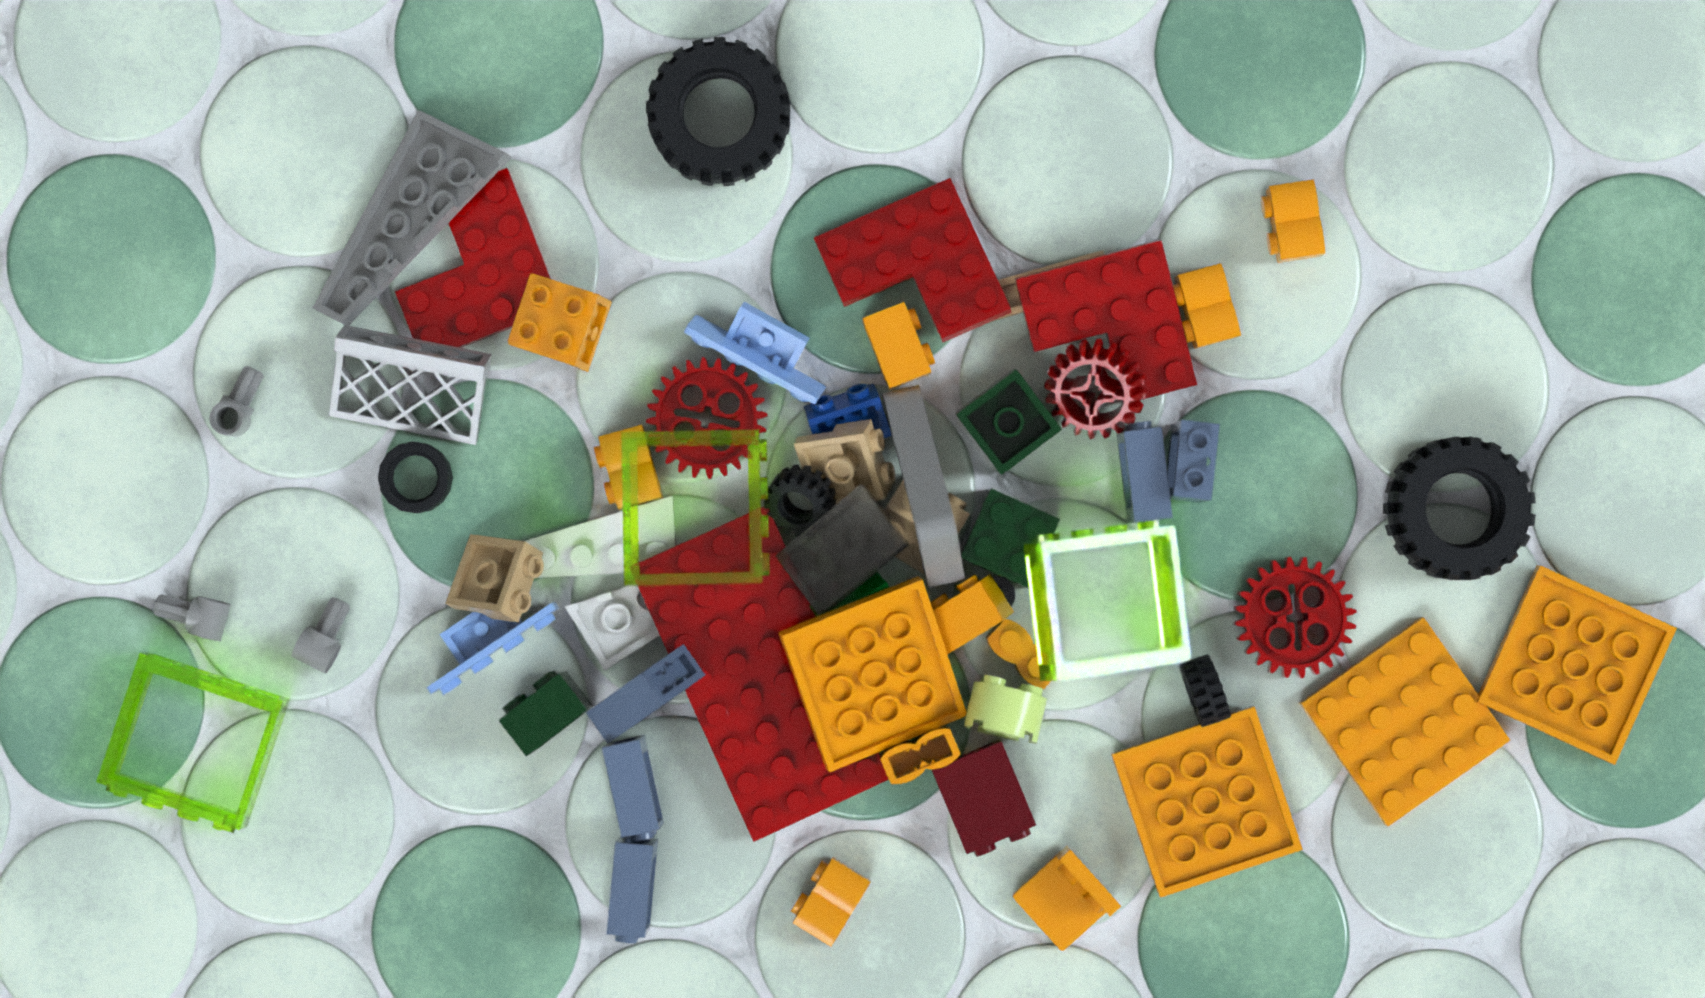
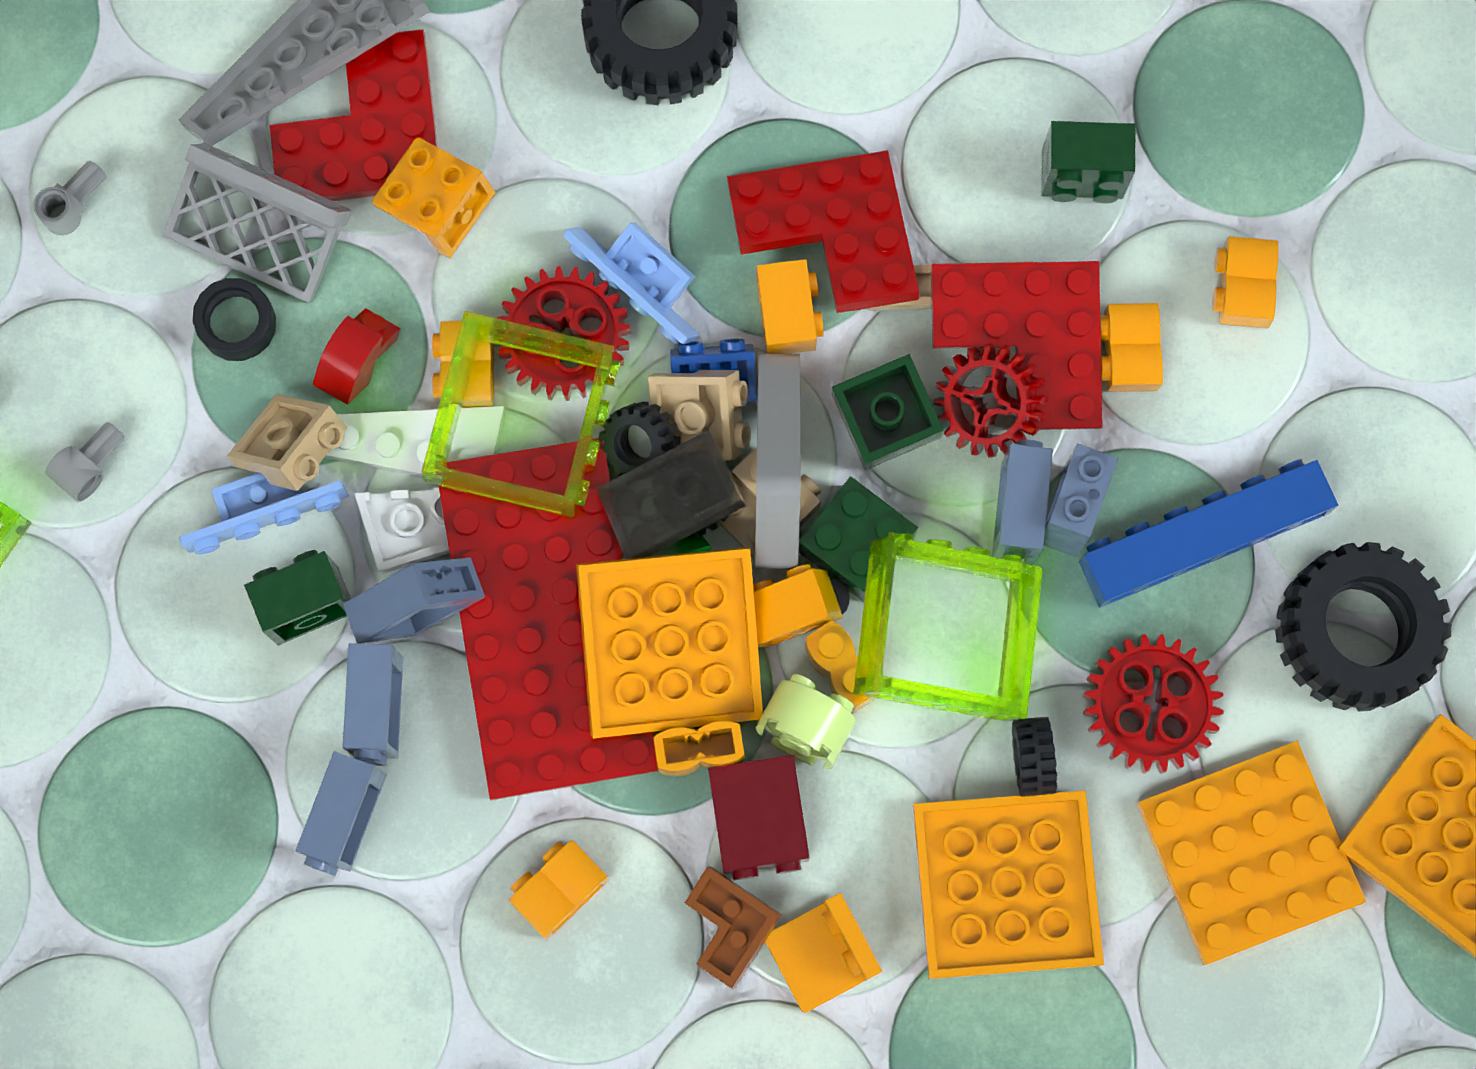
camera: 20 degrees right, 10 degrees down
none -> red brick [312,308,401,405]
none -> dark orange plate [684,866,782,989]
none -> dark green brick [1041,121,1136,204]
none -> blue brick [1079,459,1339,608]

